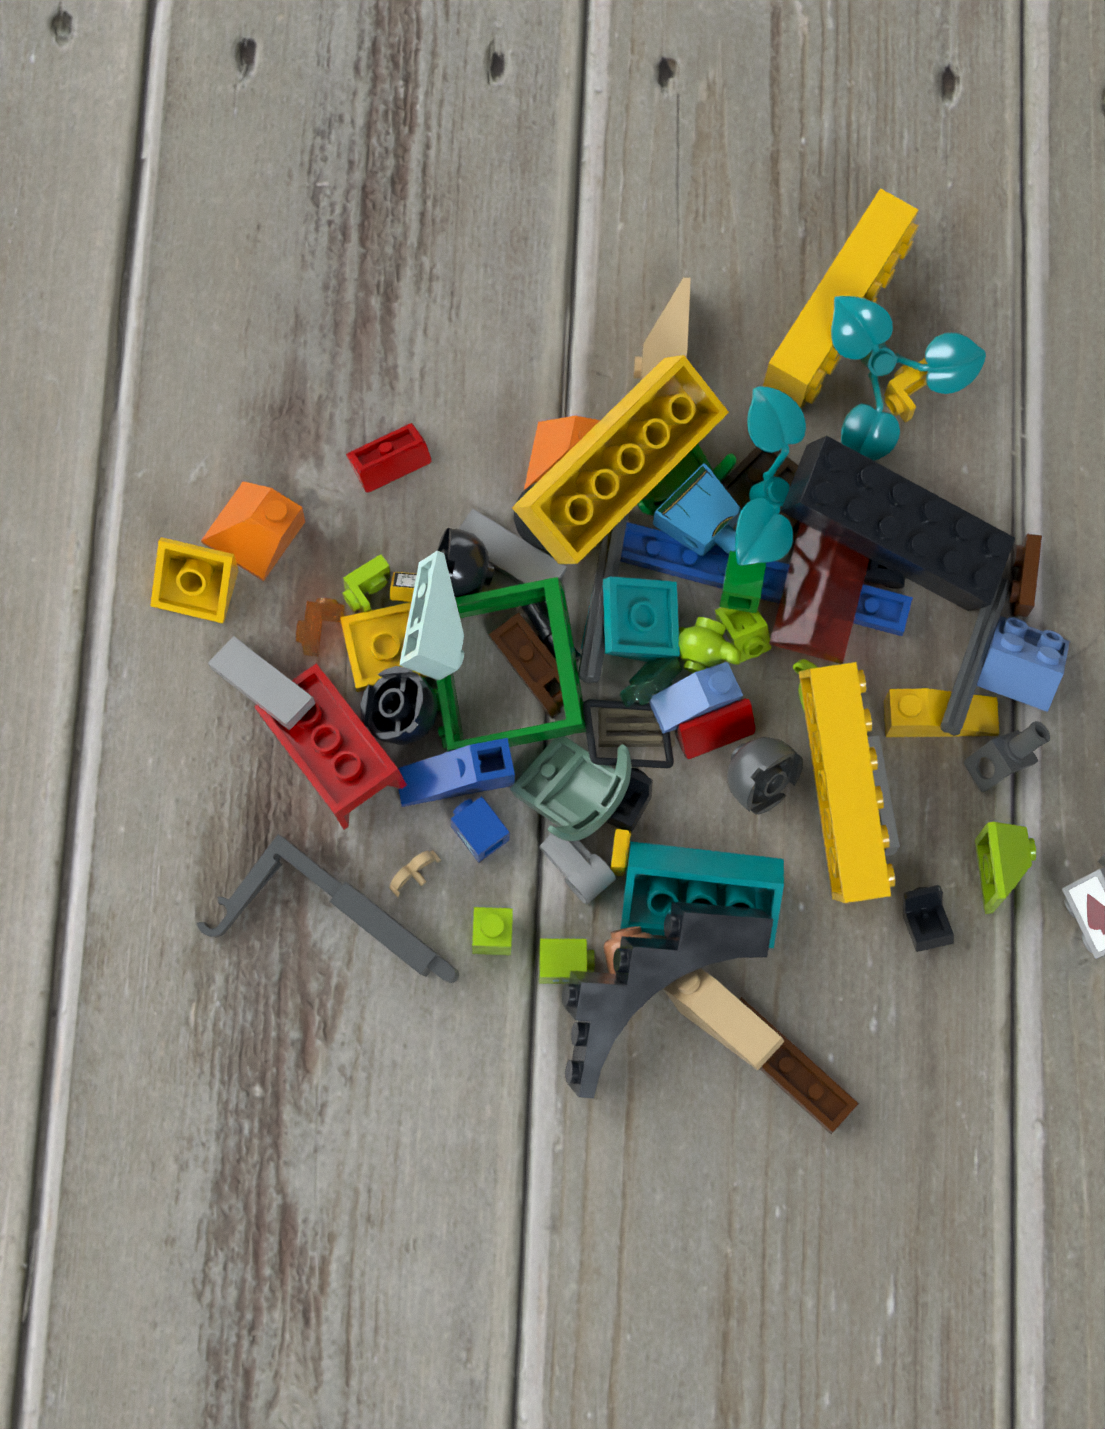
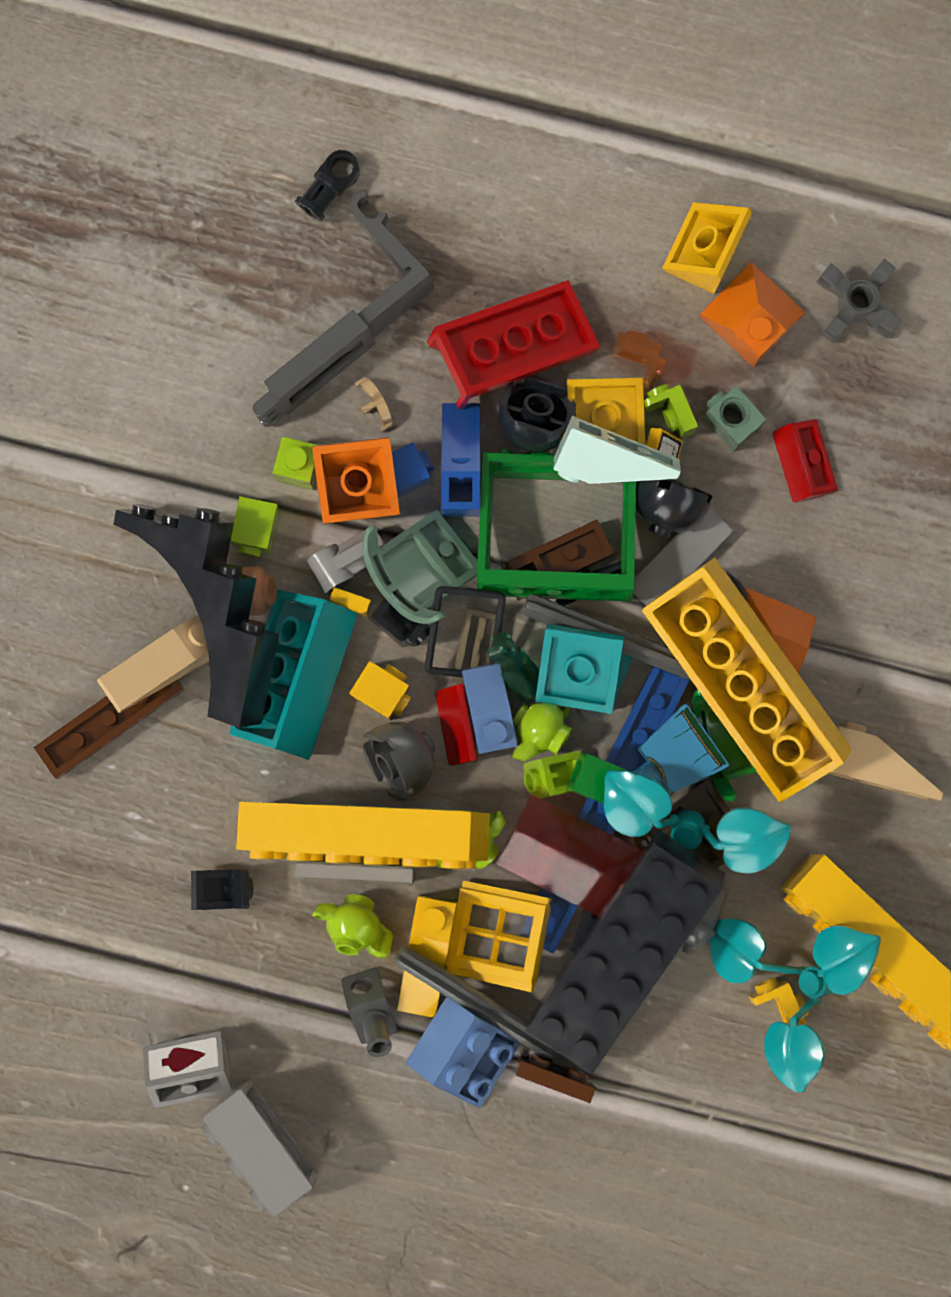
camera: 100 degrees right, 10 degrees up
light grey tile [208,636,315,730] -> none
lime slope [975,822,1036,914] -> none
none -> black connector [294,150,360,222]
none -> orange slope [312,437,400,524]
none -> lime piece [312,894,394,959]
none -> yellow brick [349,661,412,720]
none -> yellow piece [445,880,551,992]
none -> sand green brick [703,386,767,452]
none -> dark grey pin [817,258,902,343]

